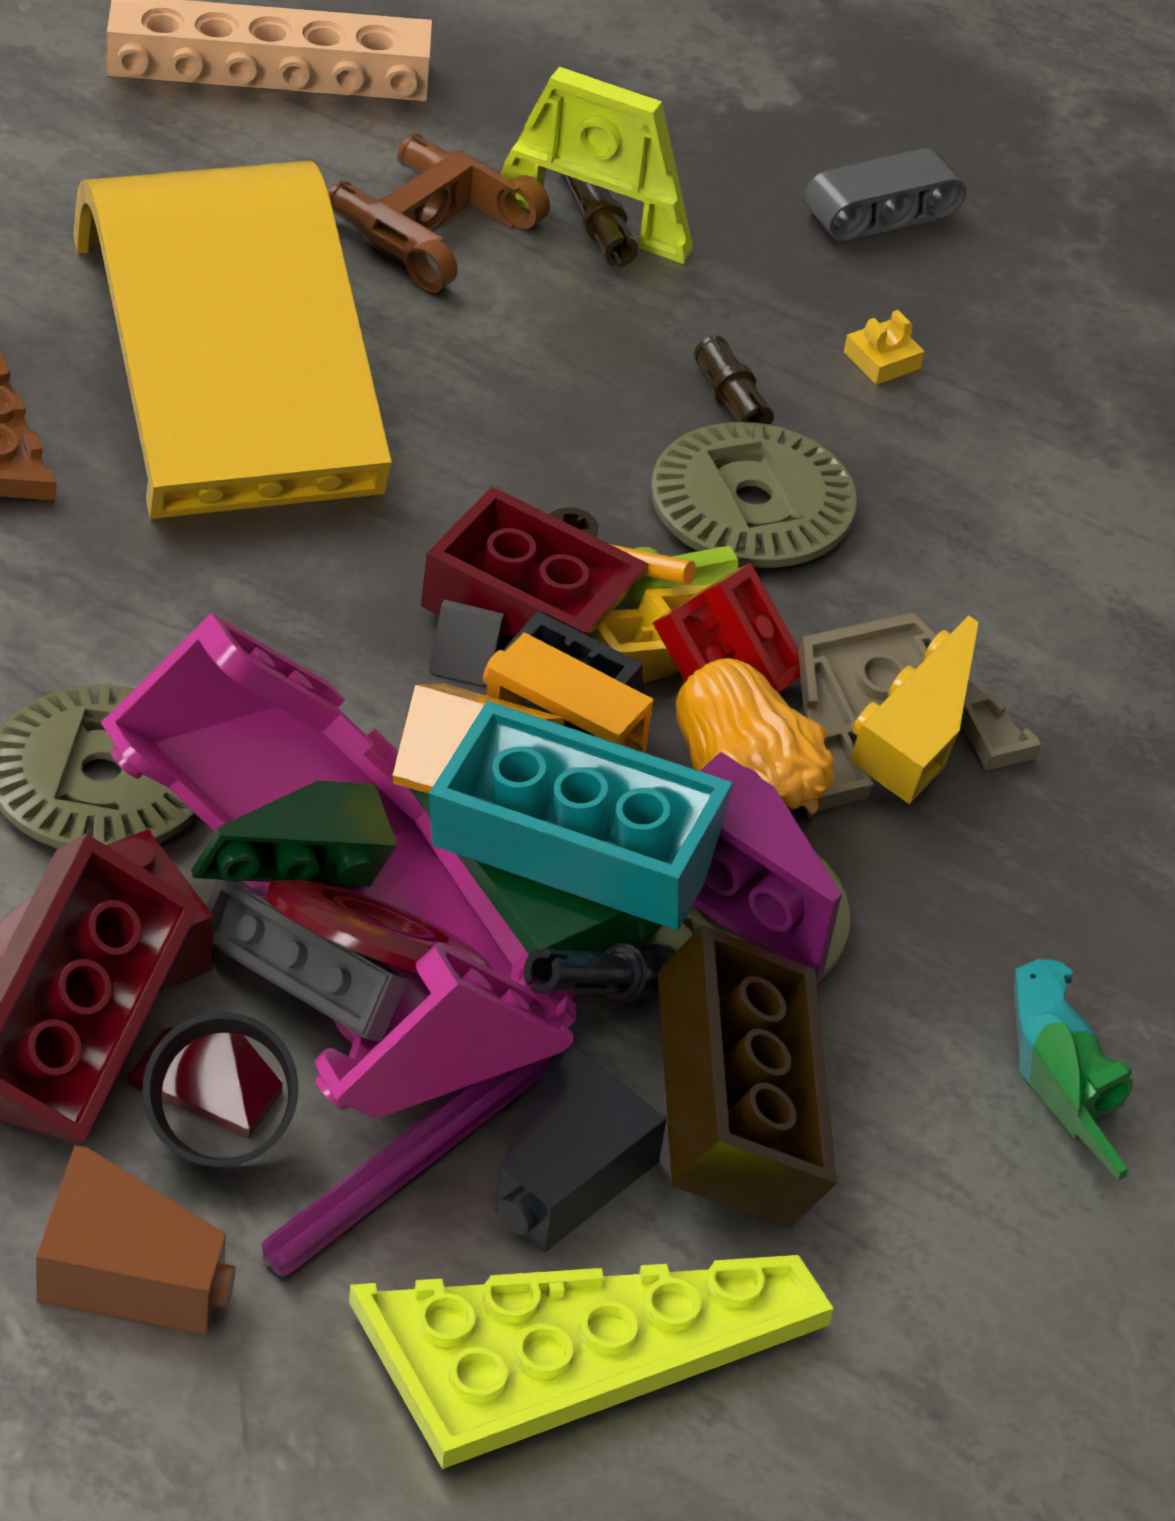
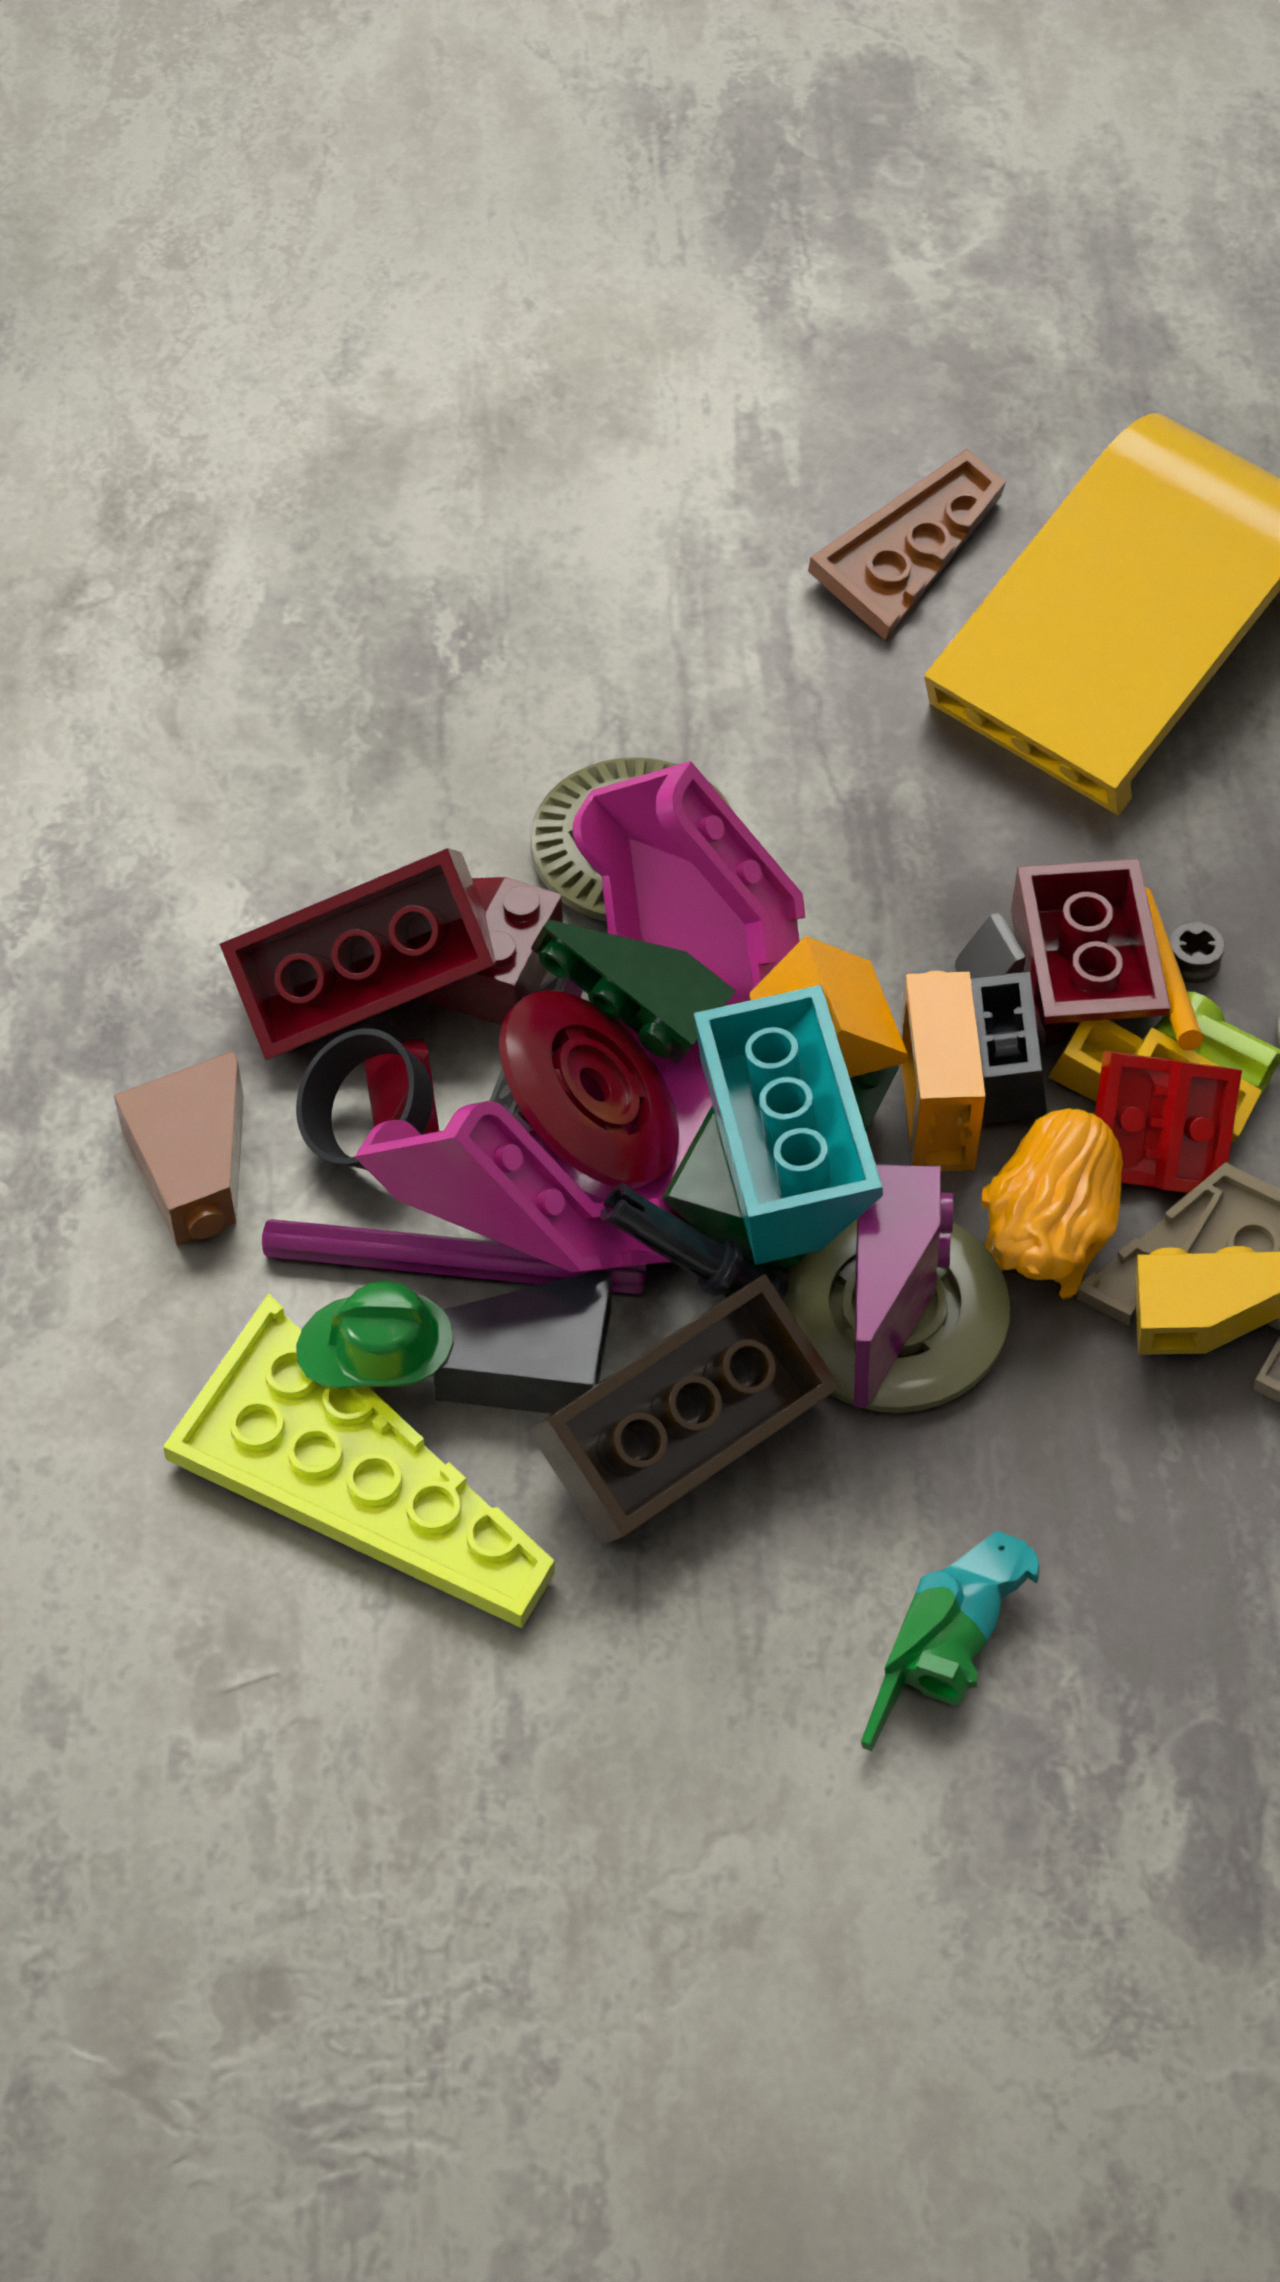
camera: 60 degrees right, 10 degrees up
none -> green piece [296,1281,454,1389]

